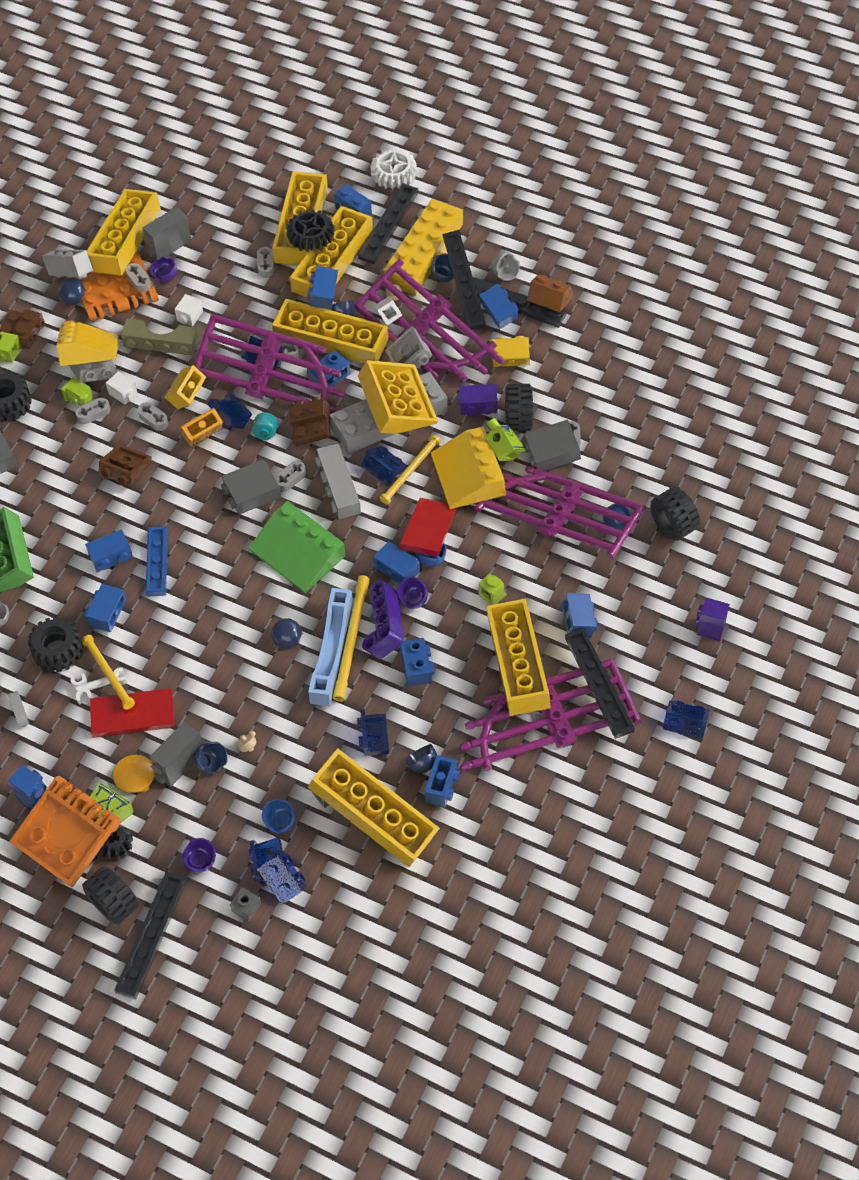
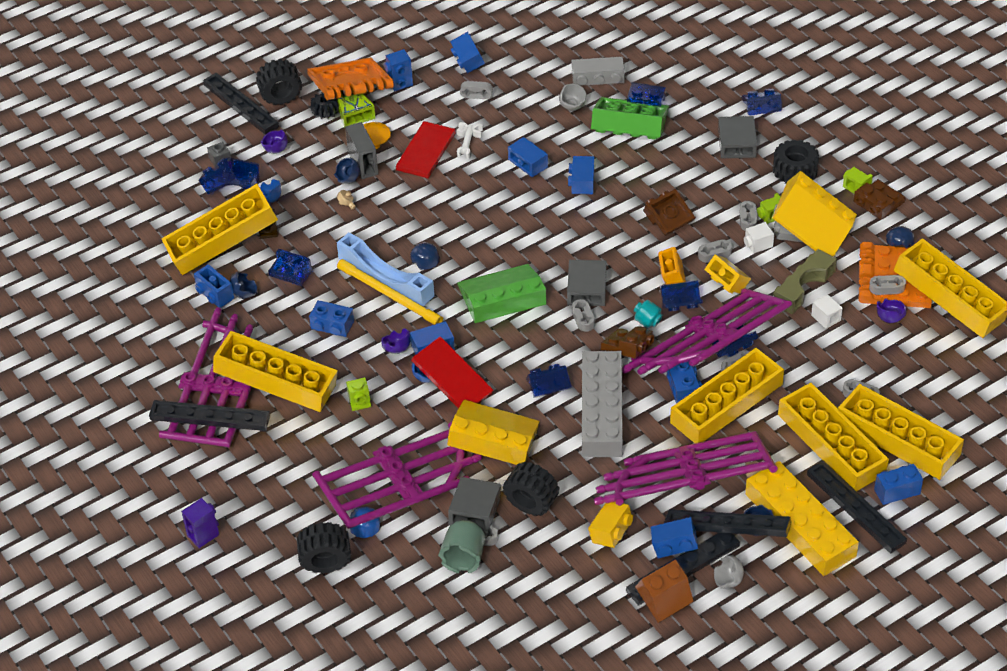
camera: 120 degrees right, 10 degrees down
black tyre [28,617,83,673] -> none
light grey brick [42,249,93,279] -> none
yellow bar [81,635,135,709] -> none
dark grey brick [142,207,191,260] -> none
blue tile [146,526,168,596] -> none
black gear [286,209,334,253] -> none
blue brick [307,266,338,310] -> none
light grey brick [315,443,361,519] -> none
dark blue hair [327,301,355,316] -> none
yellow slope [357,360,438,434] -> none
dark purple beam [362,580,404,659] -> none
white gear [371,149,417,190] -> none
white brick [375,296,402,325] -> none
yellow bar [379,434,441,505] -> none
light grey plate [385,326,432,369] -> none
dark purple brick [459,384,498,415] -> none
lime torso [486,418,527,461] -> none
brick [561,593,598,638] -> none
clear blue bracket [663,700,710,739] -> none
none -> sand green cylinder [438,520,485,573]

